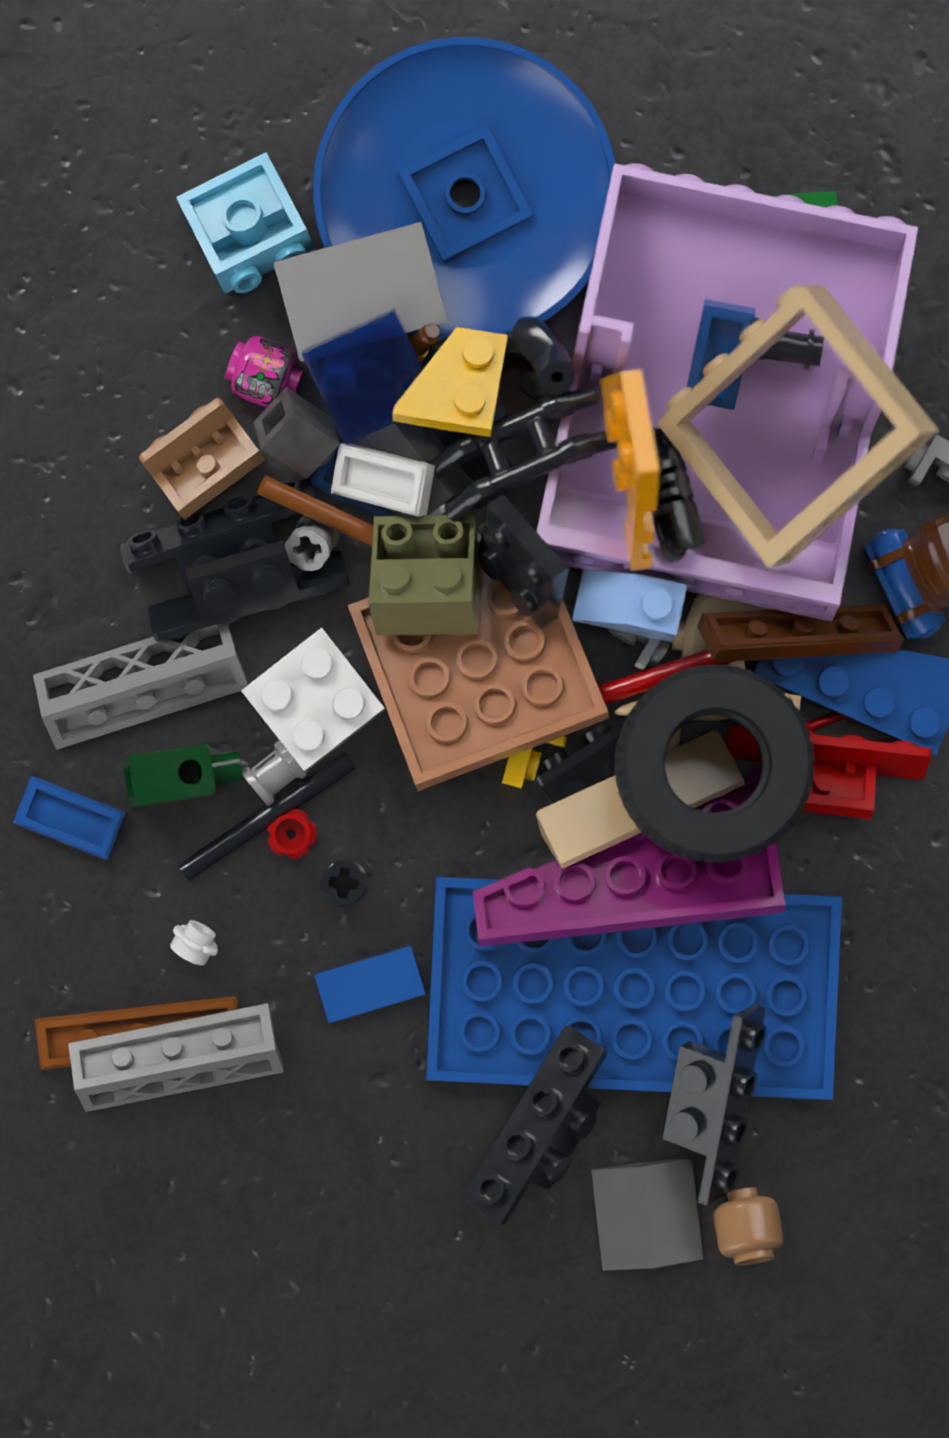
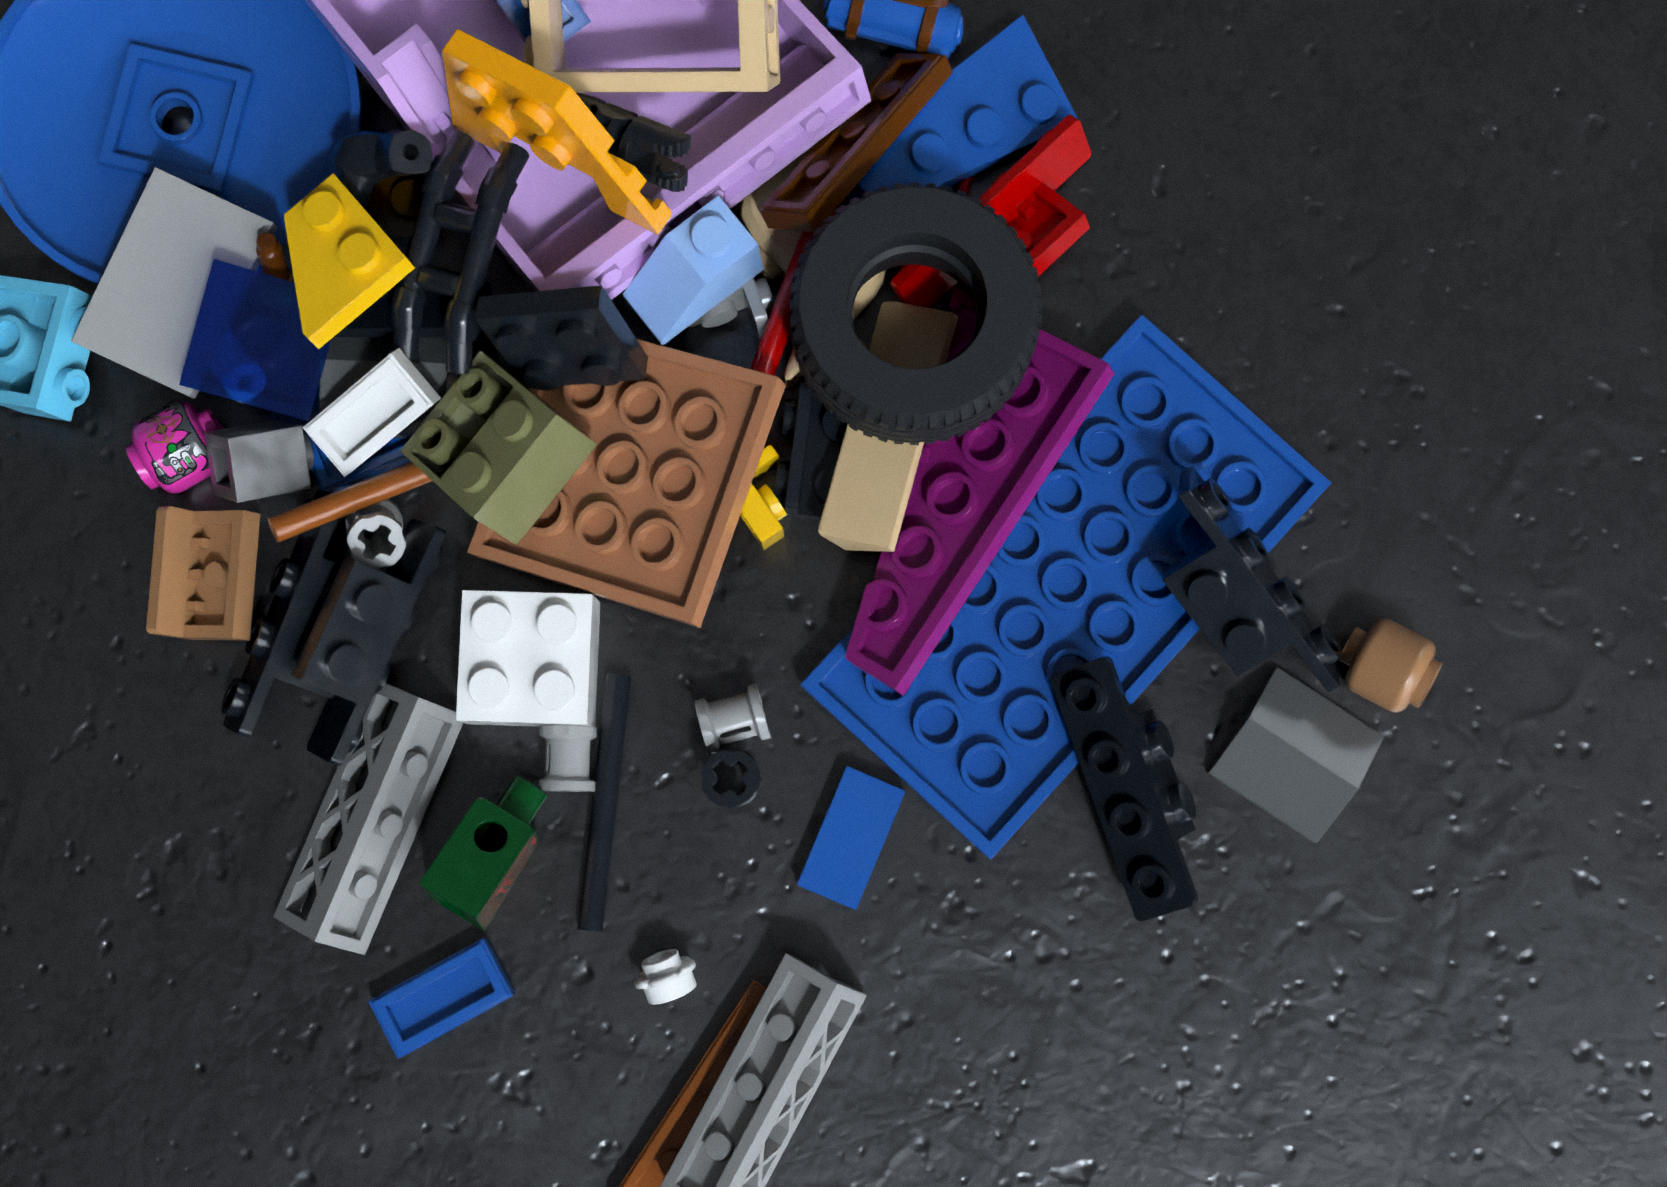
camera: 55 degrees left, 5 degrees down
red plate [267,809,317,859] -> none
none -> light grey bush [694,683,771,755]

